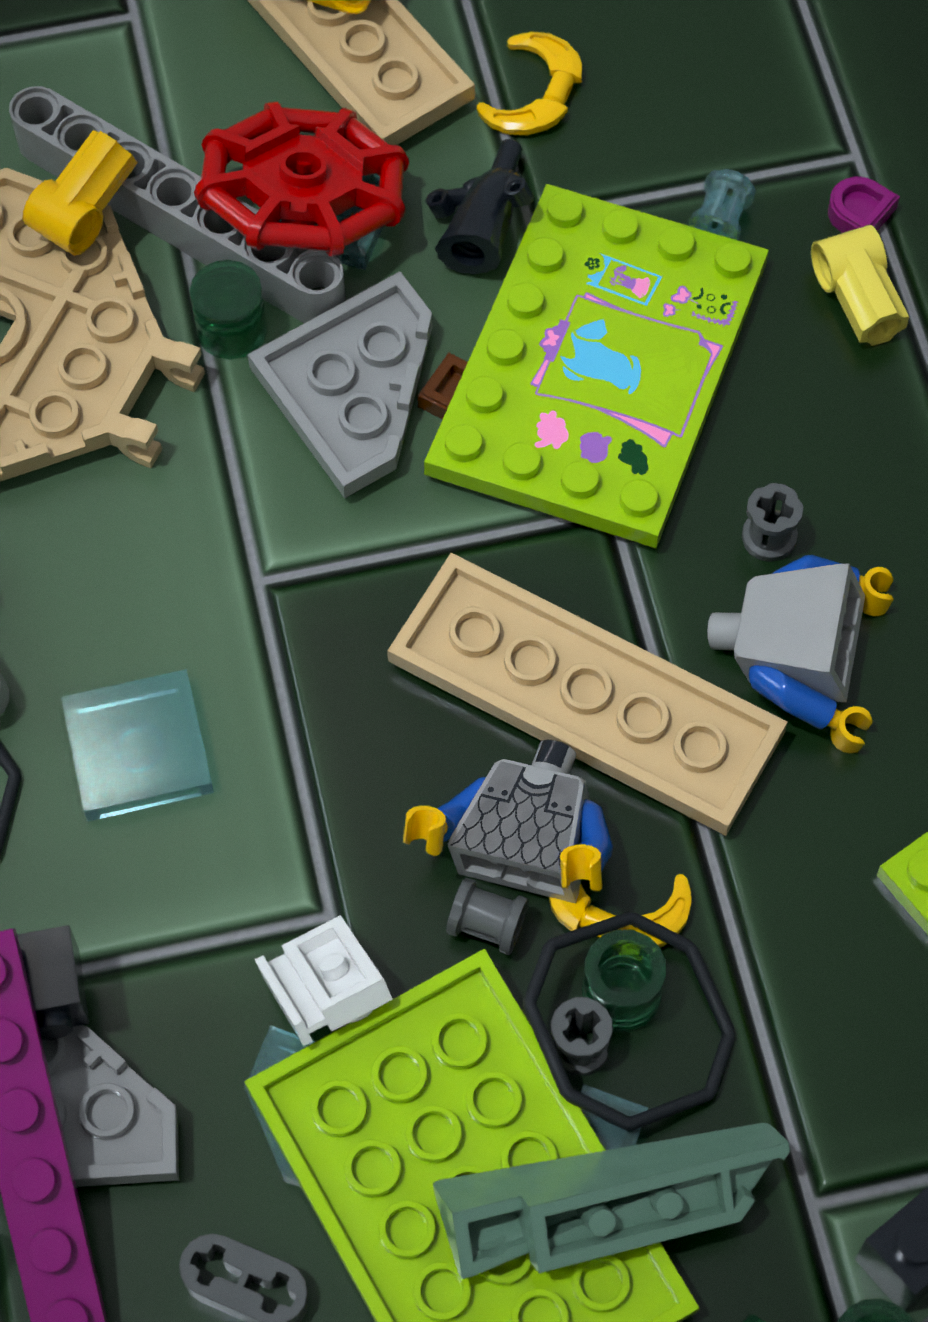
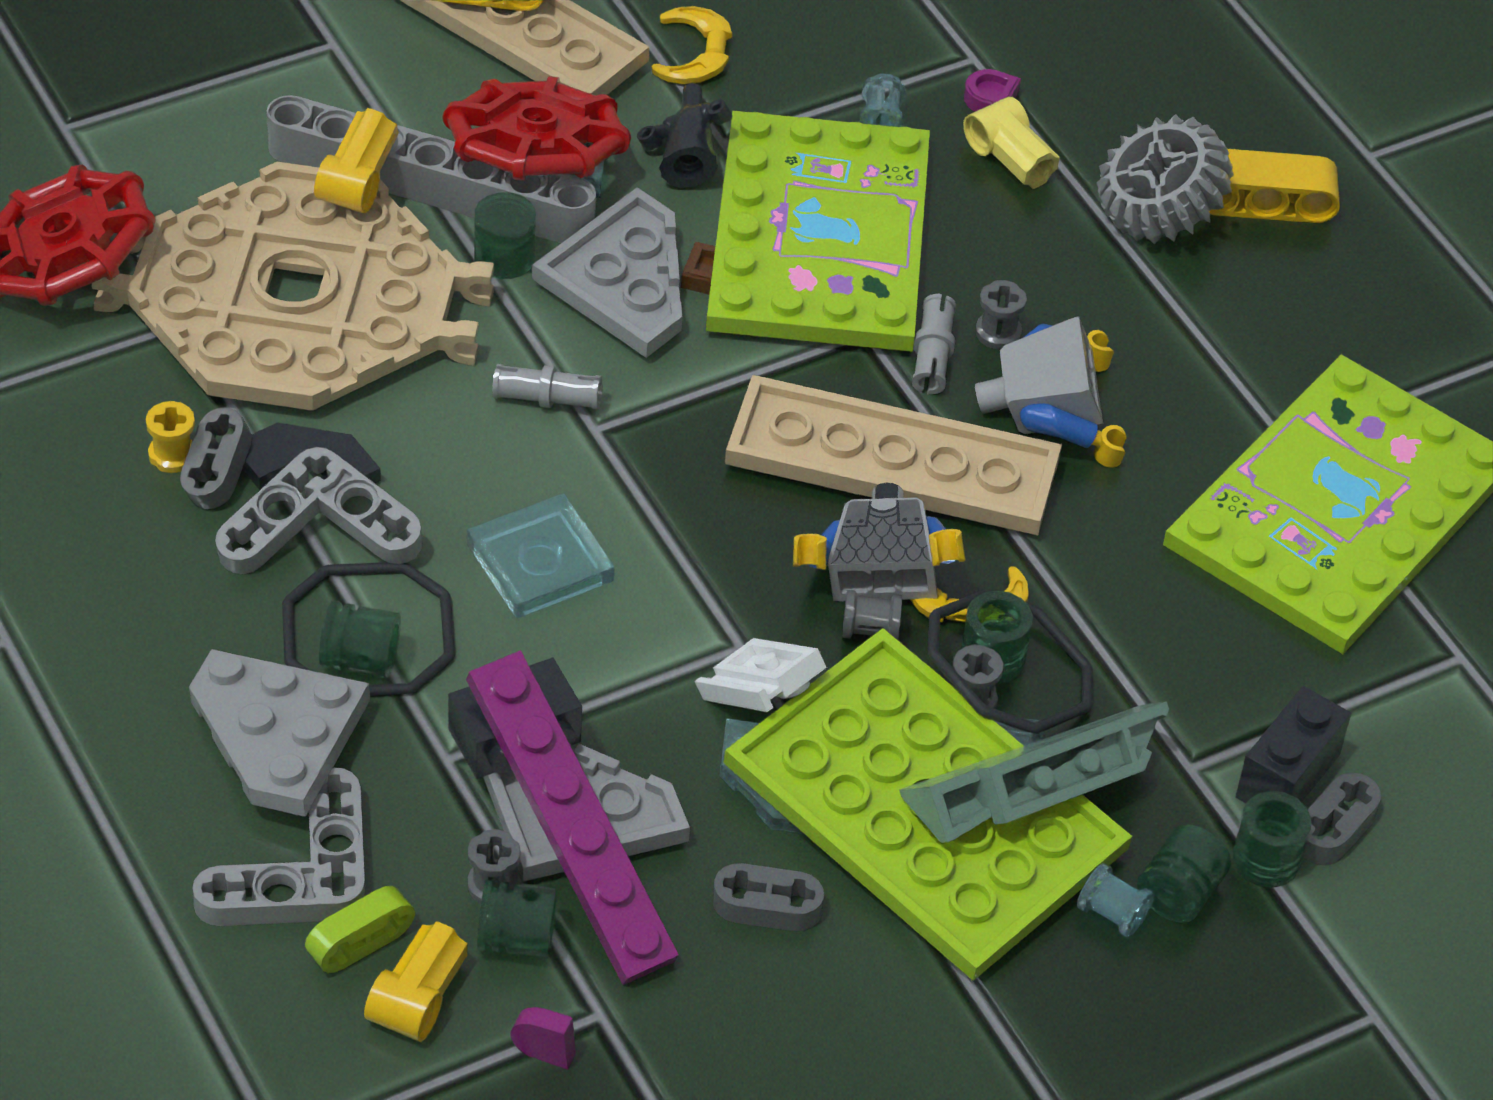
camera: 20 degrees left, 15 degrees down
none -> light grey pin [492,364,603,409]
none -> light grey pin [912,294,956,395]

